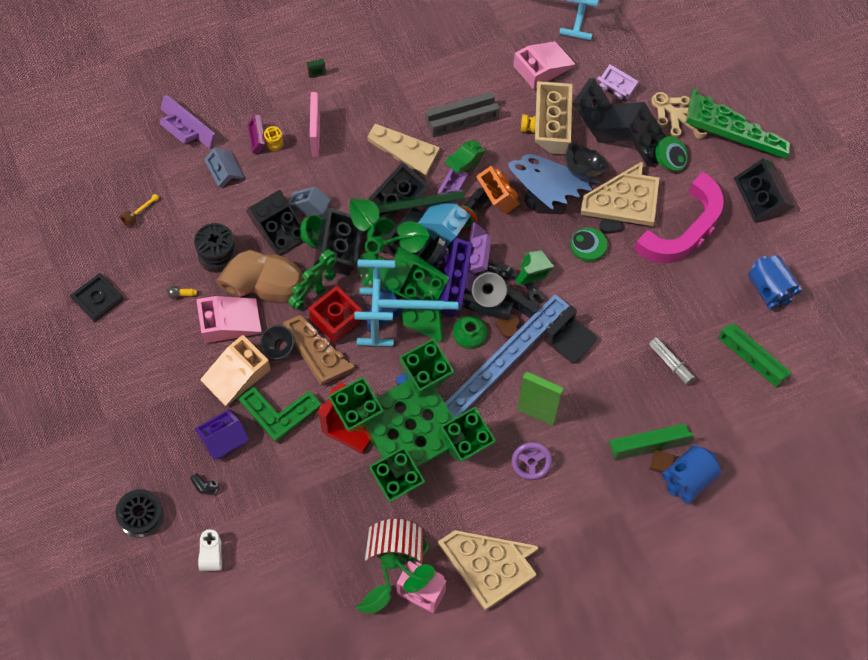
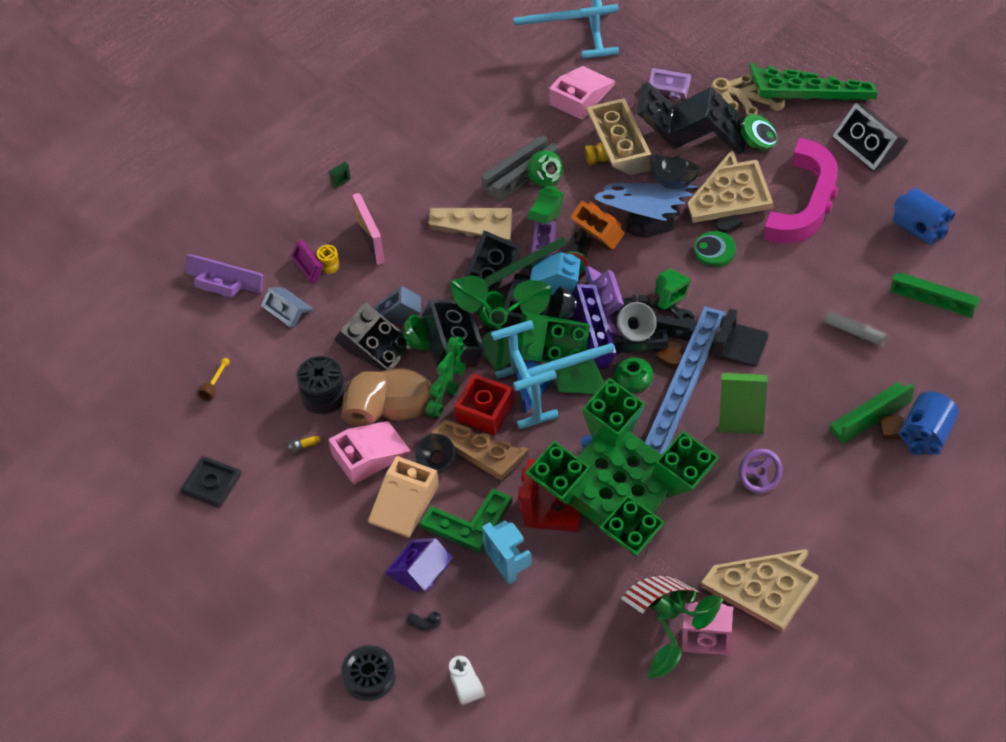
camera: 15 degrees left, 10 degrees down
none -> medium azure panel [482,521,532,584]
none -> green piece [527,150,563,188]

